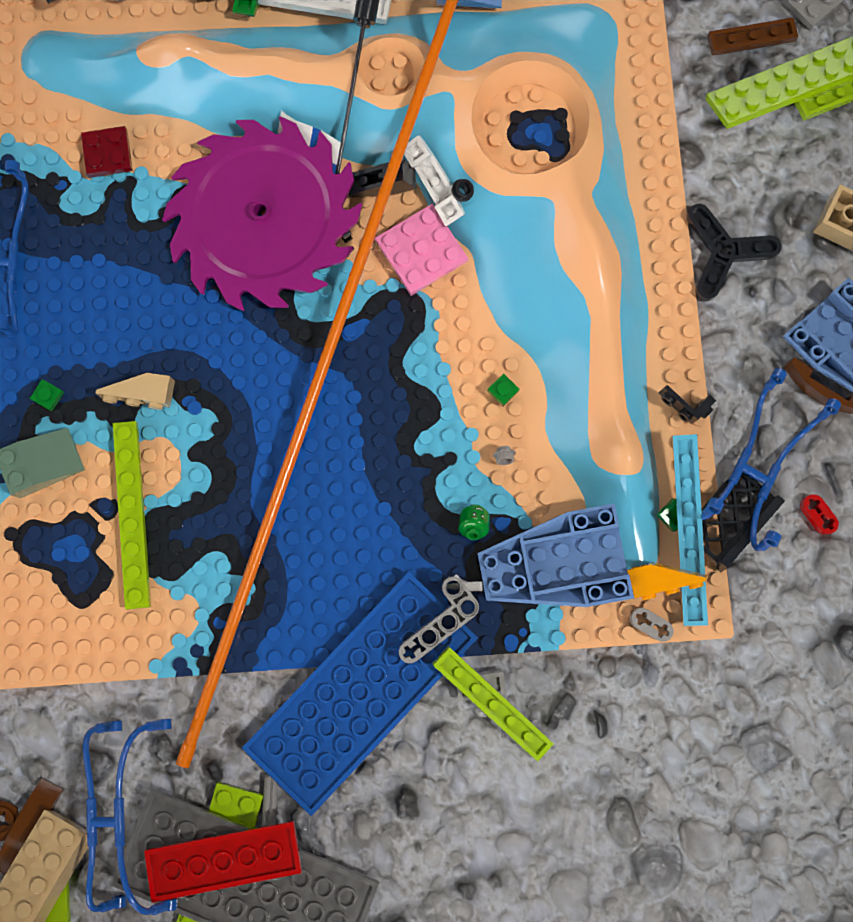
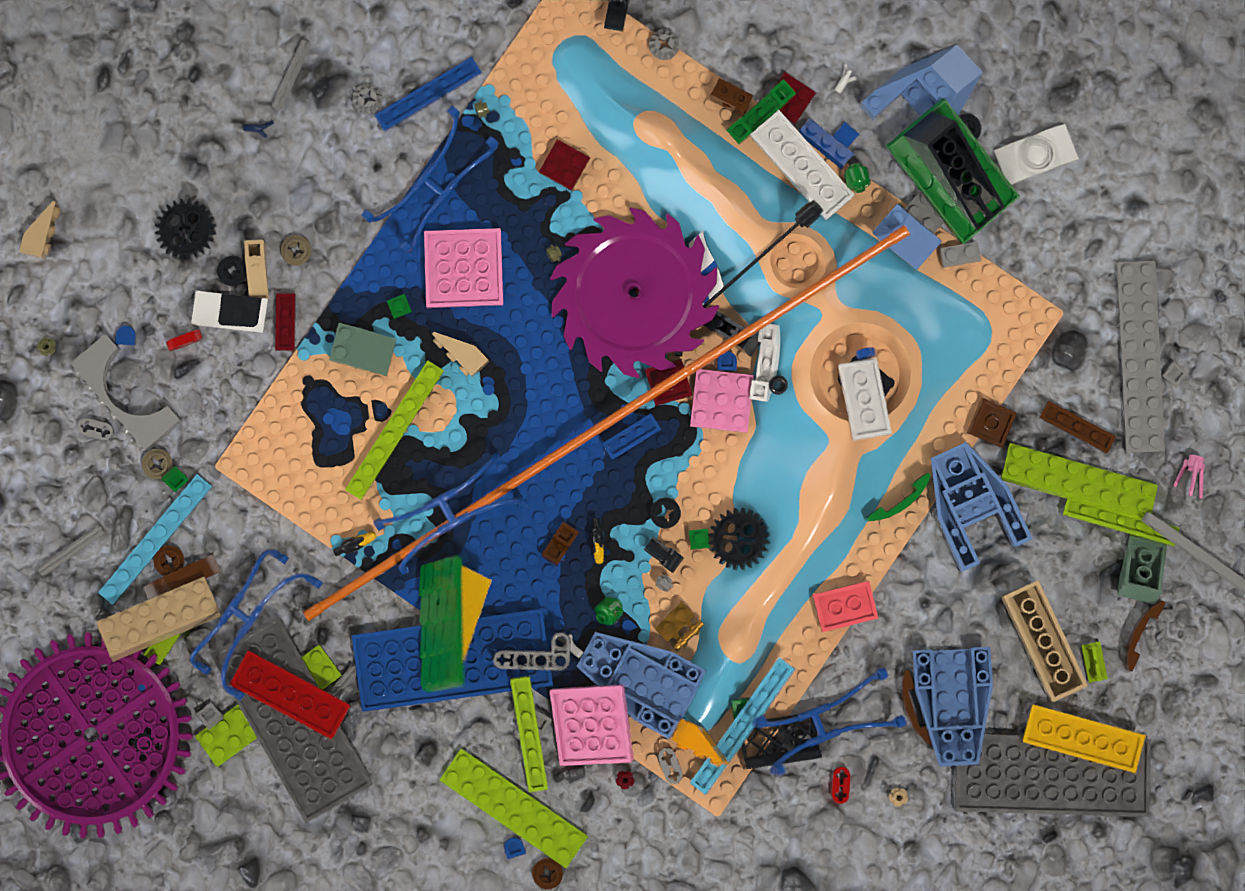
camera: 45 degrees right, 5 degrees up
black bracket [658,385,717,424] -> none
black piece [686,204,782,302] -> none
none -> black piece [333,532,377,556]
none -> blue bar [373,452,527,575]
none -> green piece [419,556,492,693]
none -> bright pink plate [424,228,503,308]
none -> lime plate [440,748,588,868]
none -> blue tile [504,837,526,859]
none -> reddish brown gear [532,858,563,889]
none -> reddish brown slope [541,522,579,567]
none -> olive plate [546,244,562,263]
none -> bright pink plate [550,684,634,766]
none -> black piece [589,518,606,564]
none -> blue plate [602,413,661,460]
none -> dark red plate [615,771,635,790]
none -> black piece [644,537,684,573]
none -> dark red plate [645,358,692,407]
none -> black gear [650,498,681,528]
none -> pearl gold plate [654,602,704,652]
none -> black gear [708,508,771,570]
none -> blue tile [717,351,737,371]
none -> coral plate [813,581,878,632]
none -> white tile [838,358,892,441]
none -> blue tile [856,347,876,360]
none -> green slope [864,473,931,522]
none -> medium blue wedge [931,442,1033,572]
none -> reddish brown tile [967,398,1017,448]

